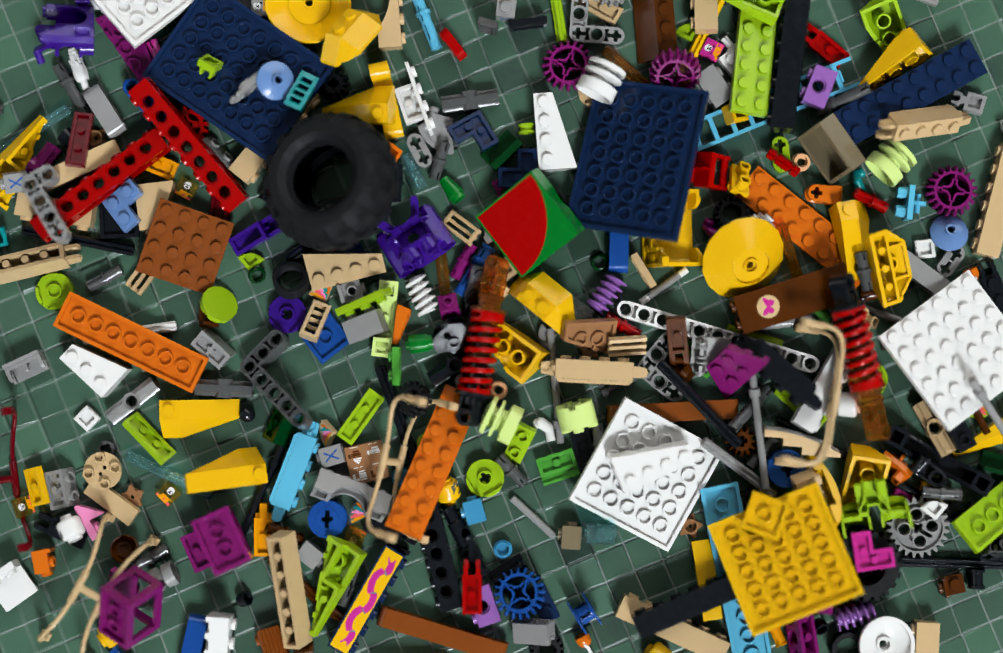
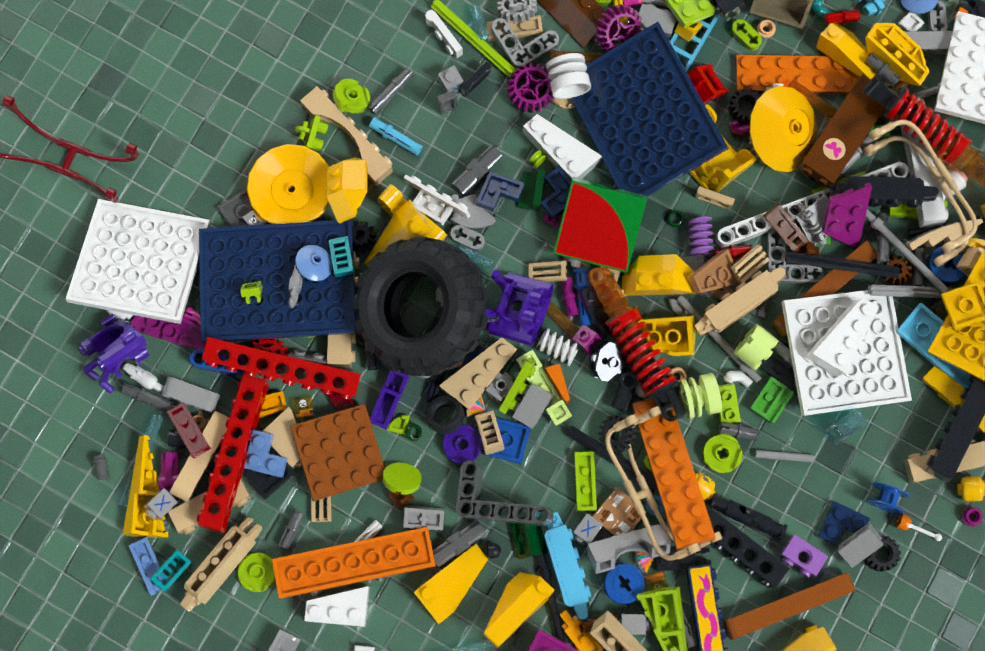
camera: 40 degrees left, 10 degrees down
light grey beam [20,165,72,245] -> none
black axle [21,224,135,256] -> none
light grey piece [105,377,161,425] -> none
lime plate [122,411,177,466] -> none
tan tile [319,419,337,447] -> none
bright green plate [388,347,401,386] -> none
green brick [405,333,433,354] -> none
dark grey pin [428,141,450,181] -> none
red beam [438,27,467,62] -> none
green cone [439,175,466,205] -> none
dark azure brick [459,495,487,526] -> none
red hinge [462,559,482,614] -> none
black hinge [488,553,530,586] -> none
dark azure plate [493,539,513,559] -> none
blue gear [493,568,546,620] -> none
dark tan brick [557,521,582,550] -> none
blue beam [608,232,629,273] -> none
light grey bar [639,267,689,305] -> none
medium nougat plate [680,513,703,538] -> none
yellow hips [727,161,751,198] -> none
red axle [766,148,801,177] -> none
orange piece [804,184,843,206] -> none

